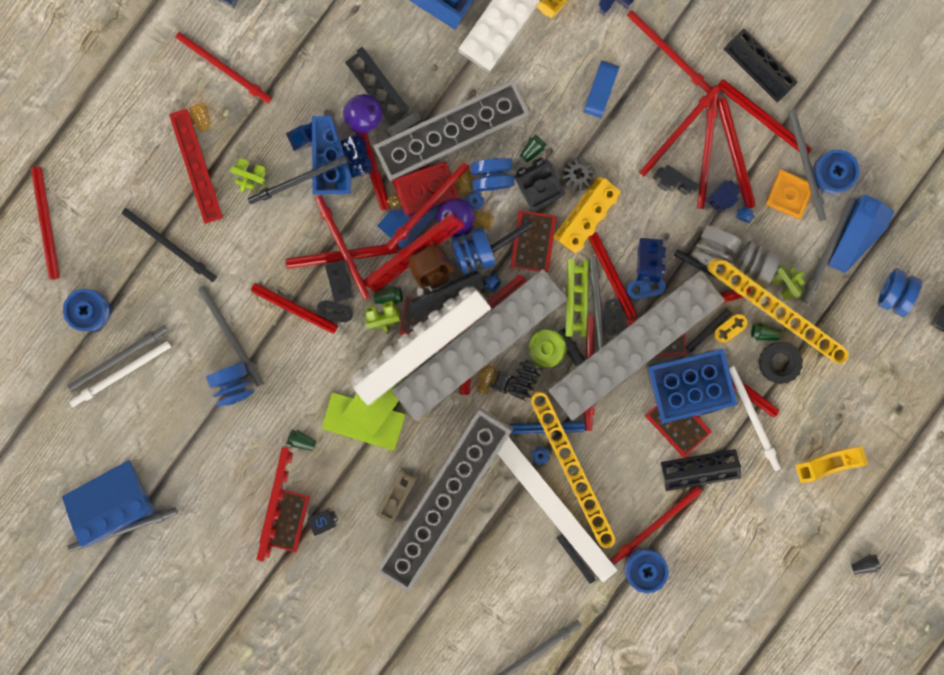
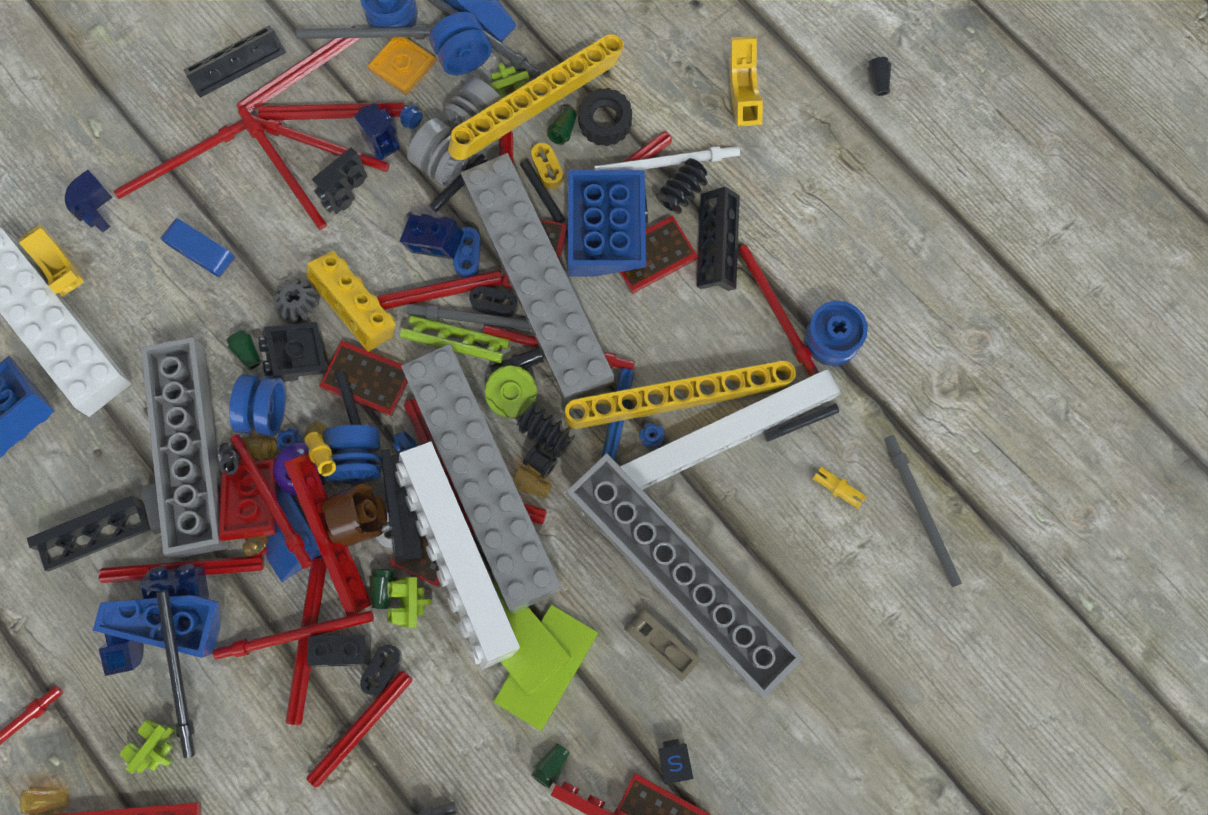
camera: 75 degrees left, 15 degrees down
dark purple cylinder [343,94,383,134] -> none
none -> black pin [216,443,239,475]
none -> yellow pin [305,432,336,476]
none -> blue wheel [429,12,492,76]
none -> black piece [655,158,708,214]
none -> yellow pin [812,466,867,510]

